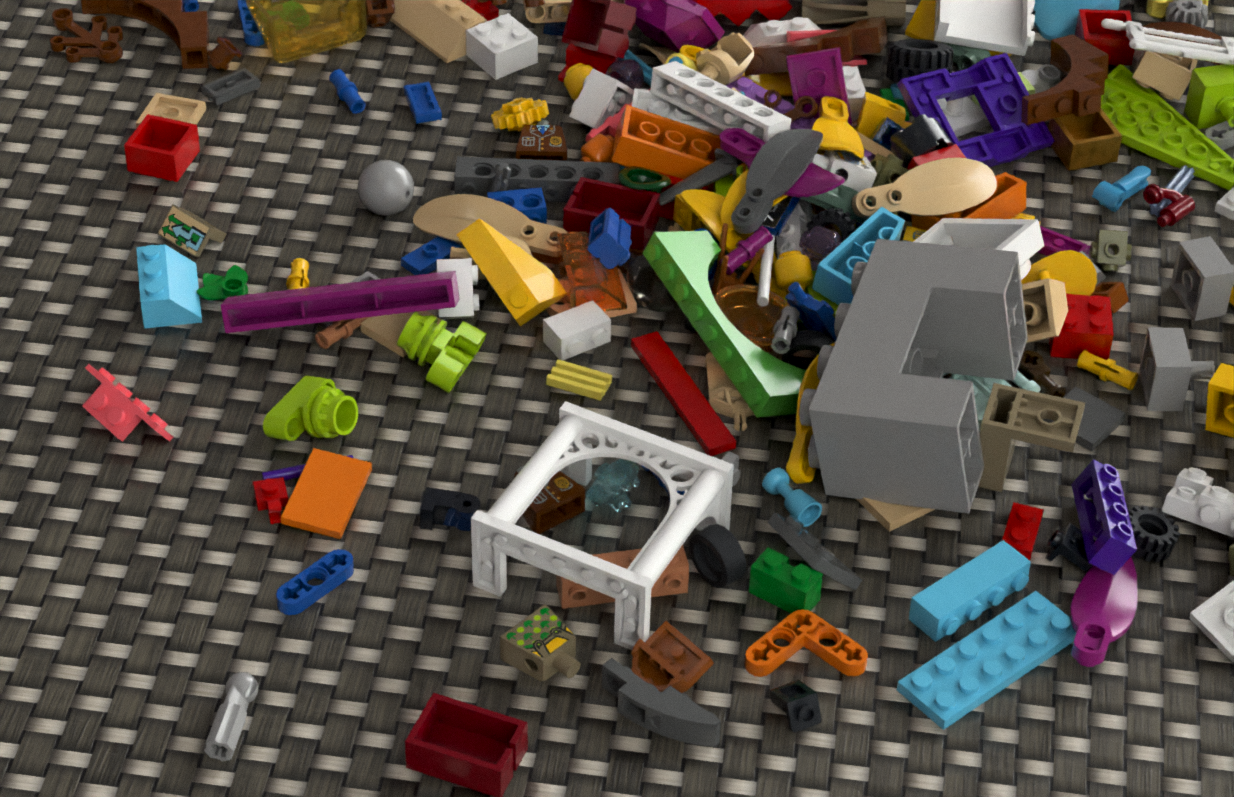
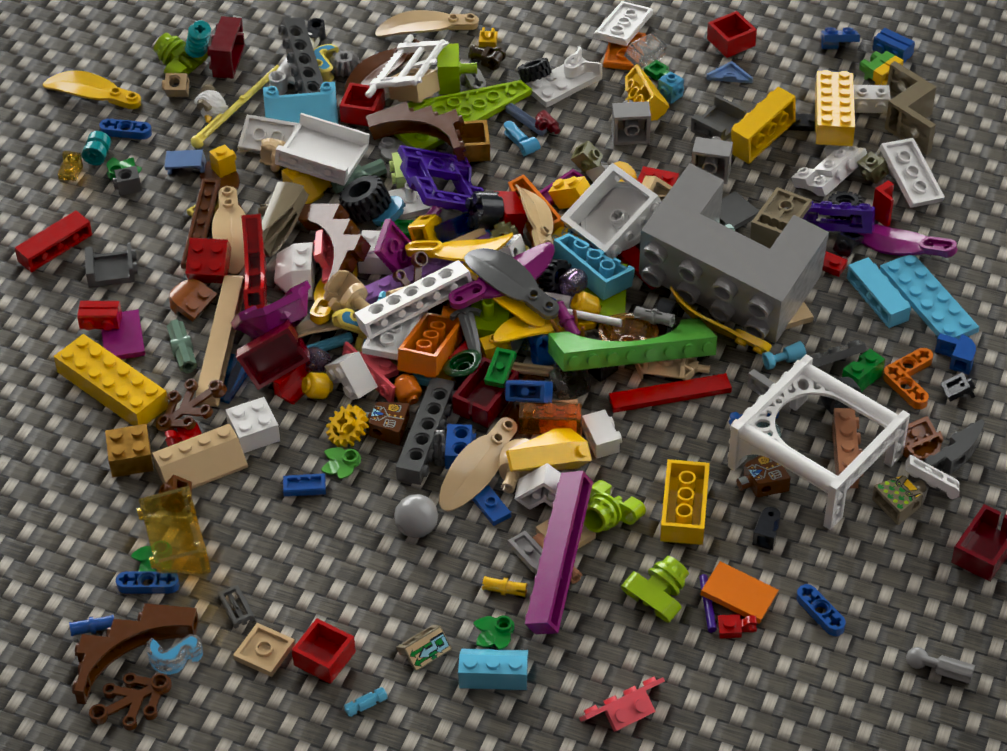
camera: 75 degrees left, 5 degrees up
reddish brown brick [207,36,242,70] -> none
blue pin [329,69,366,114] -> none
light yellow tile [546,359,612,401] -> none
blue plate [785,282,837,342] -> none
none -> clear animal [146,634,203,675]
none -> bright green plate [321,447,361,479]
none -> medium azure axle [344,687,387,717]
none -> green plate [484,347,517,388]
none -> yellow brick [660,459,710,545]
none -> red panel [872,180,894,227]
none -> white plate [905,455,960,499]
none -> blue brick [935,333,976,375]

